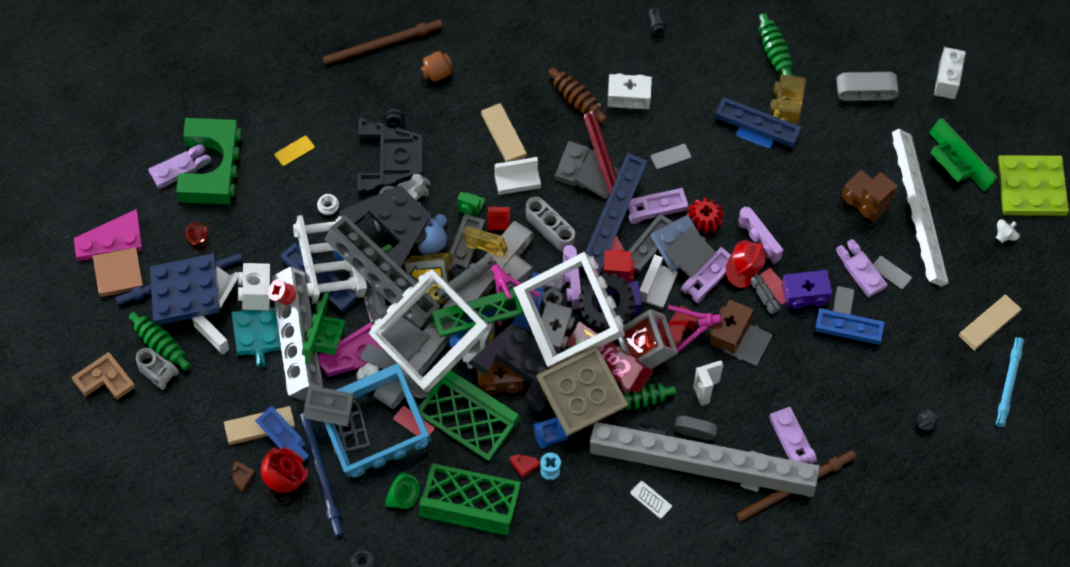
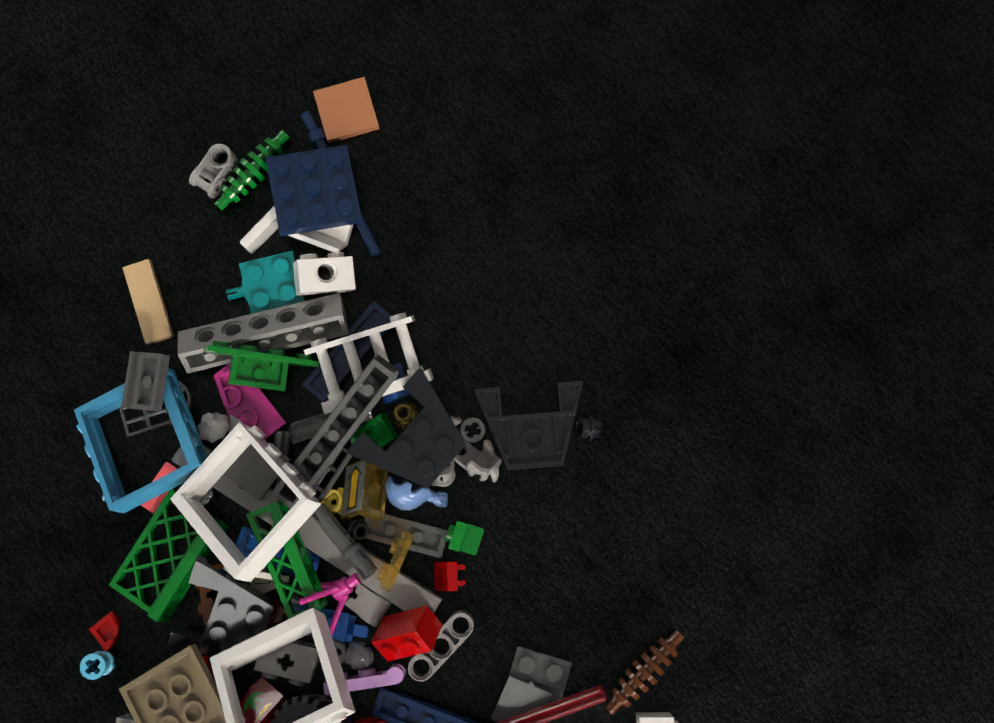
camera: 90 degrees right, 20 degrees up
medium nougat plate [72,352,135,400] -> none
dark pink wing [74,209,143,261] -> none
lavender hinge [149,145,211,189] -> none
green arch [176,118,242,205] -> none
clear red tile [185,222,208,245] -> none
reddish brown tile [233,461,256,492] -> none
blue hinge [255,406,309,462] -> none
red cylinder [261,447,308,493] -> none
red wheel [268,279,297,305] -> none
yellow sticker [275,136,315,166] -> none
dark blue bar [300,413,344,537] -> none
white plate [317,194,339,215] -> none
reddish brown bar [323,20,443,65] -> none
green piece [385,472,420,509] -> none
green fence [419,463,521,535] -> none
dark orange head [421,51,453,82] -> none
tan tile [481,103,526,162] -> none
white panel [495,157,541,195] -> none
blue tile [533,417,567,449] -> none
none -> red brick [371,605,443,661]
none -> clear yellow cone [392,401,419,428]

